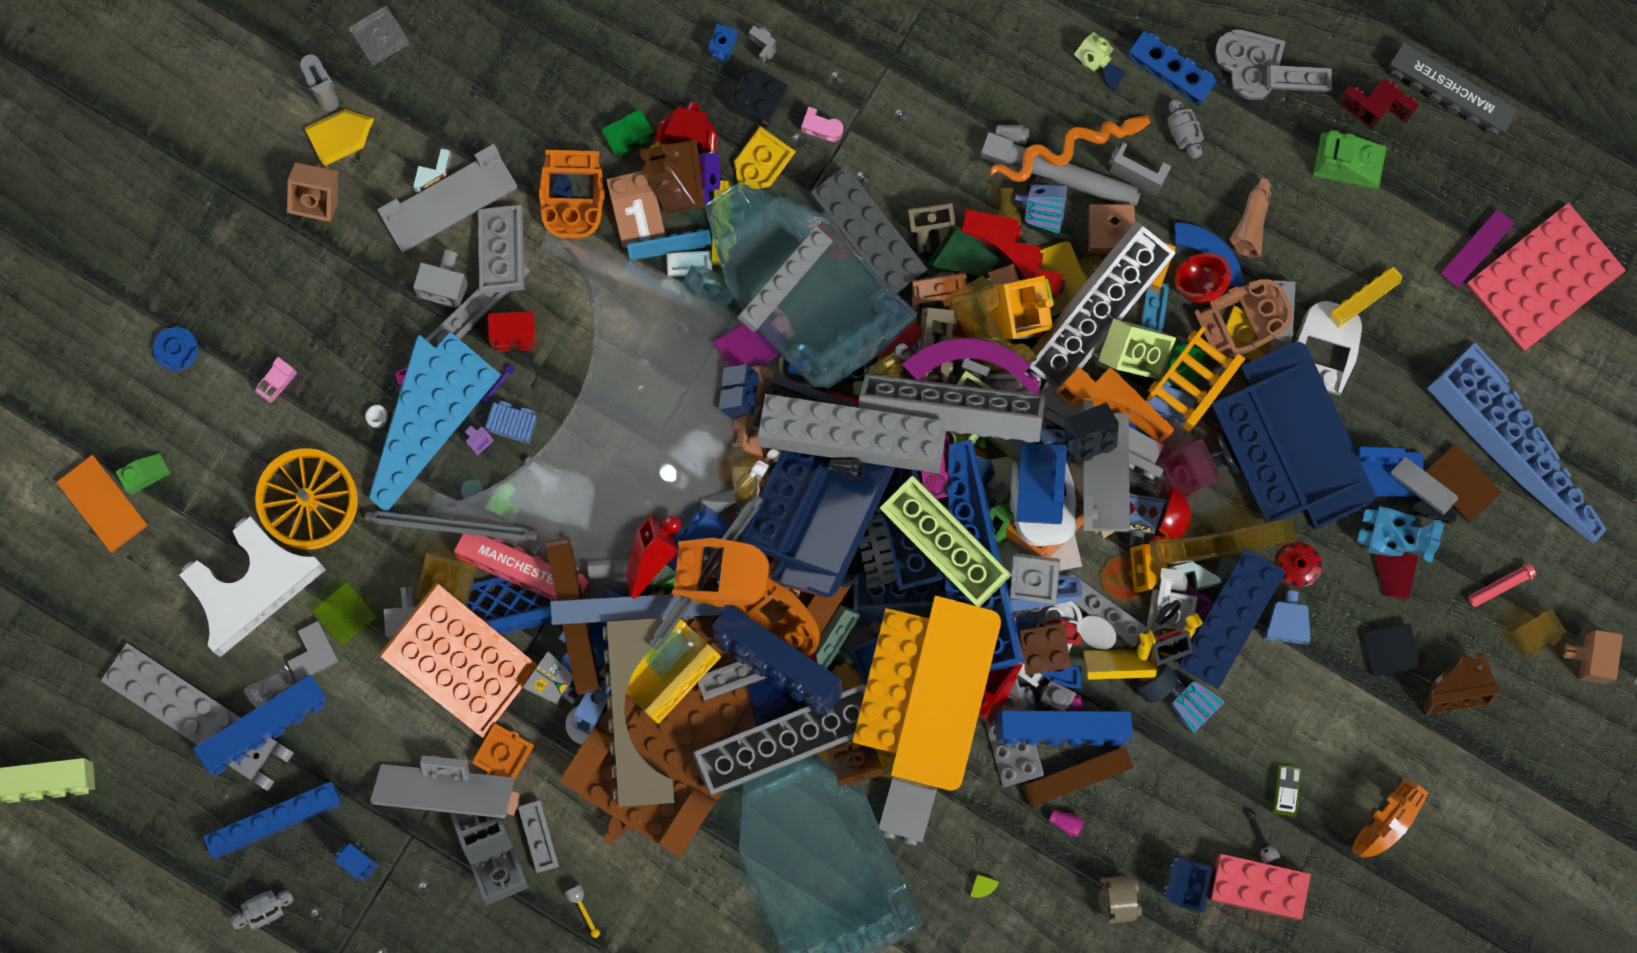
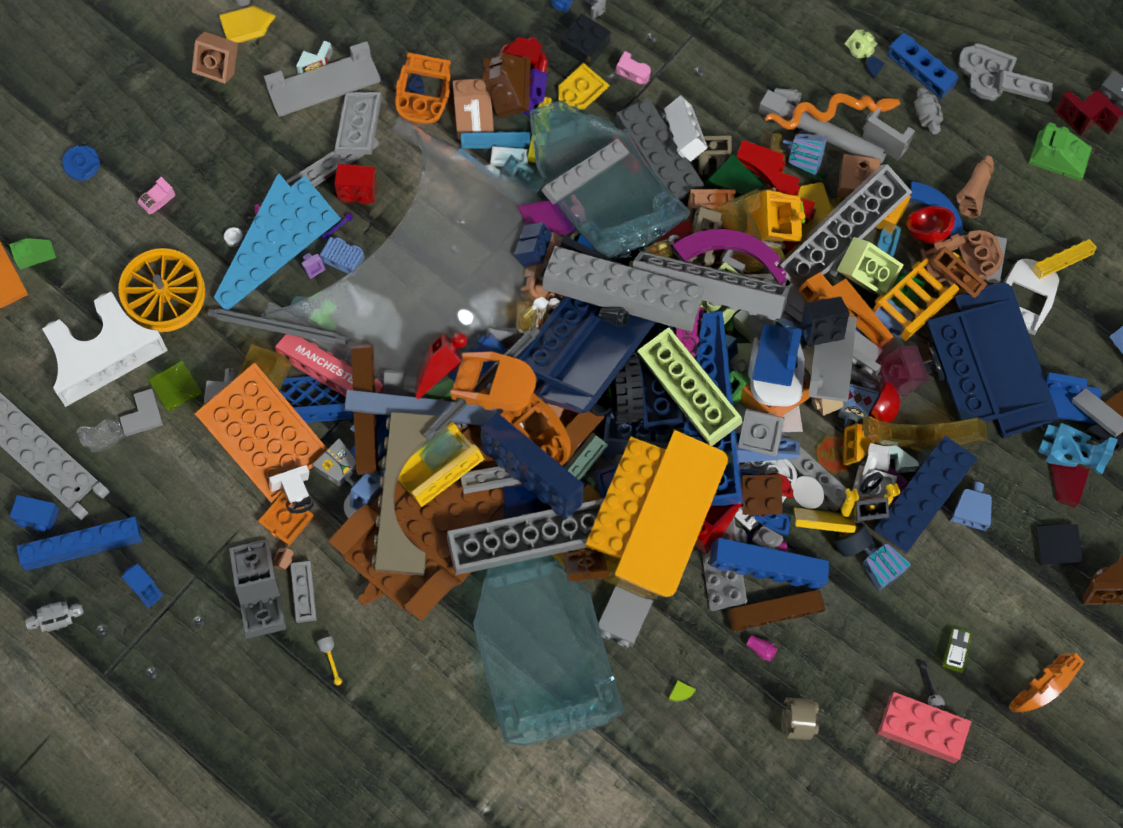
camera: 10 degrees right, 10 degrees down
blue brick [193,674,326,777] -> none
light grey bracket [371,755,514,818] -> none
light grey brick [413,250,468,309] -> none
green brick [602,110,654,157] -> none
dark blue bracket [1164,856,1216,913] -> none
red dish [1277,543,1322,587] -> none
none -> blue brick [10,495,59,532]
none -> white piece [269,465,314,514]
none -> white brick [664,95,708,161]
none -> dark orange slope [928,247,987,298]

